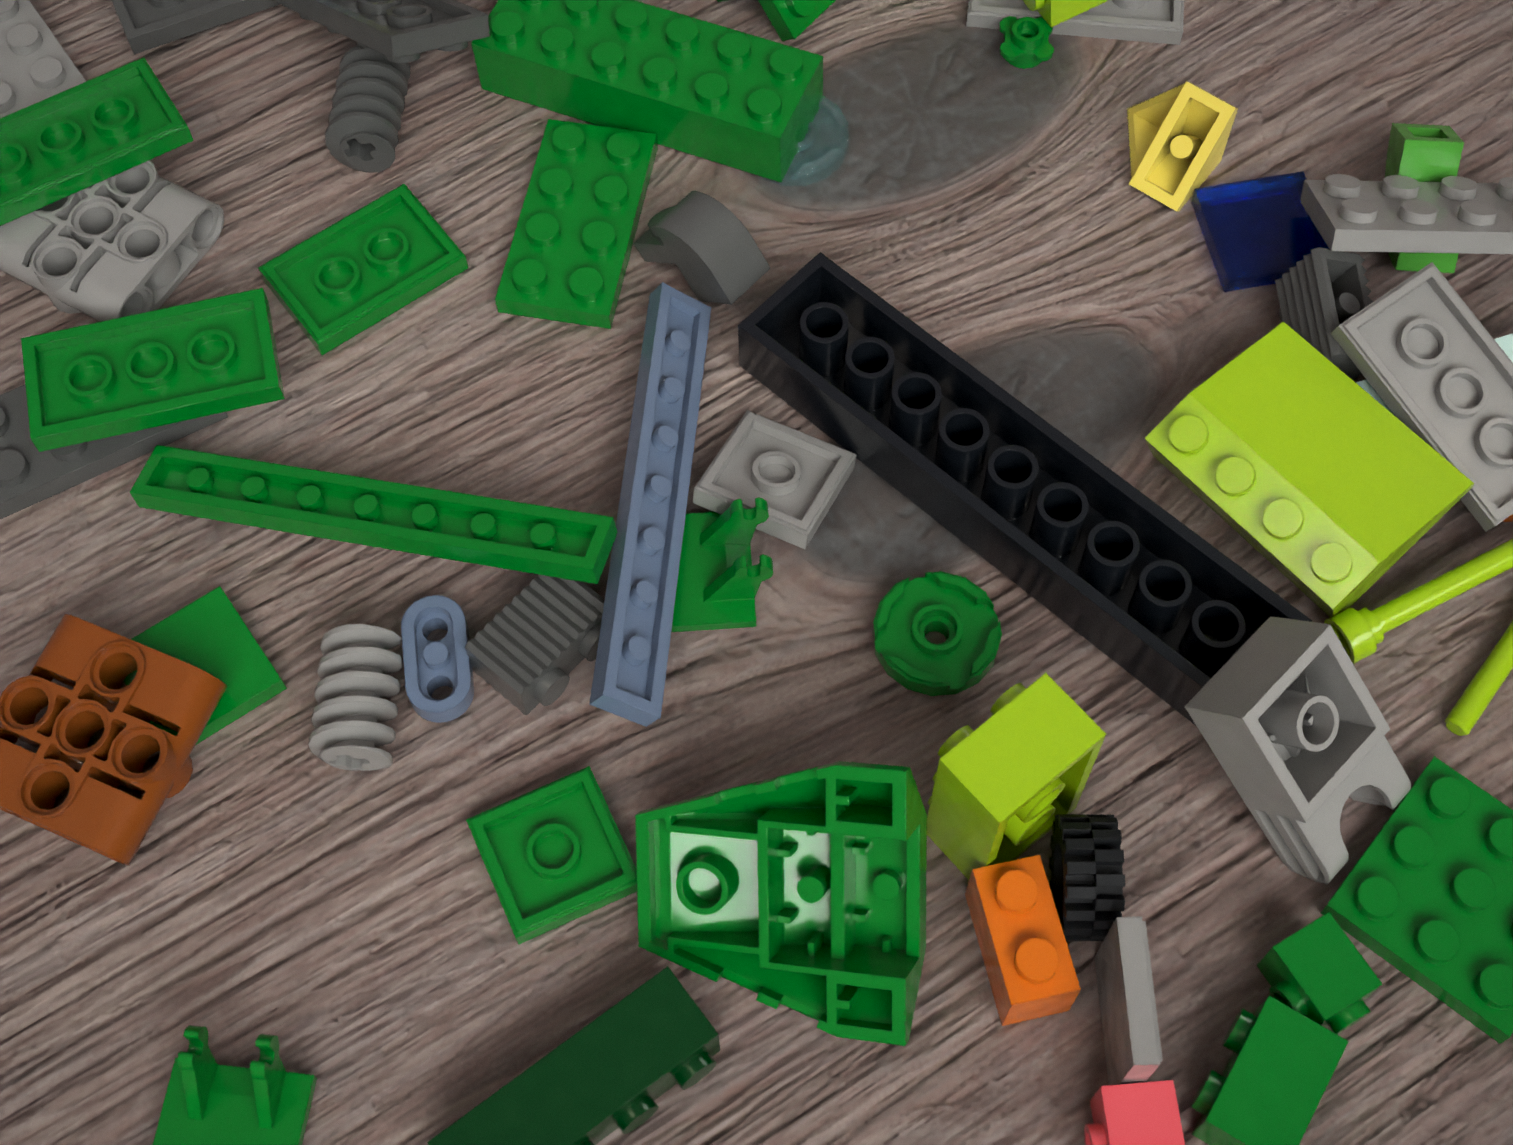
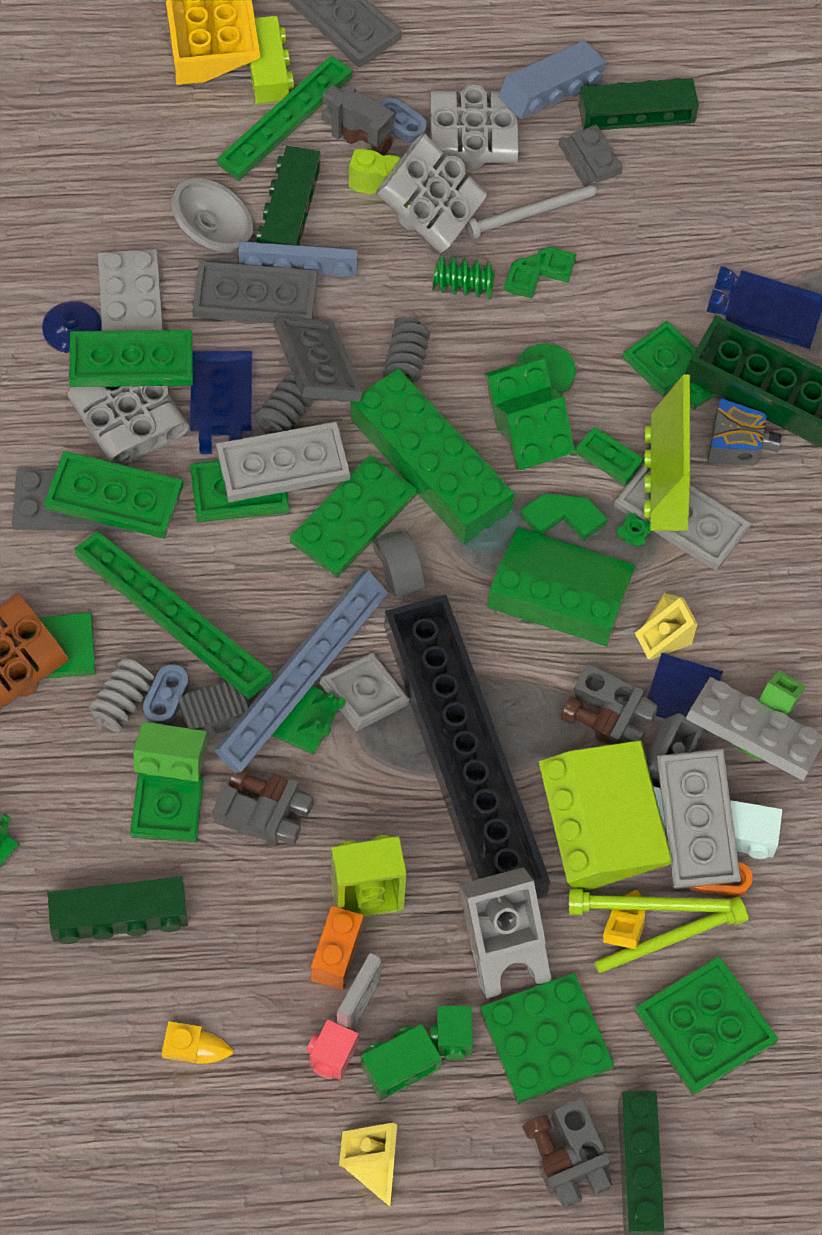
camera: 25 degrees right, 0 degrees up
green wedge [635,761,927,1046] -> none
green plate [872,571,1002,696] -> none
black tyre [1049,814,1125,941] -> none
none -> bright green brick [133,722,207,782]
none -> clear blue tile [190,351,252,454]
none -> dark grey hips [213,767,314,845]
none -> light grey plate [216,422,350,502]
none -> green slope [487,527,636,646]
none -> green tile [520,493,608,541]
none -> dark grey hips [561,663,658,745]
none -> yellow plate [603,890,646,949]

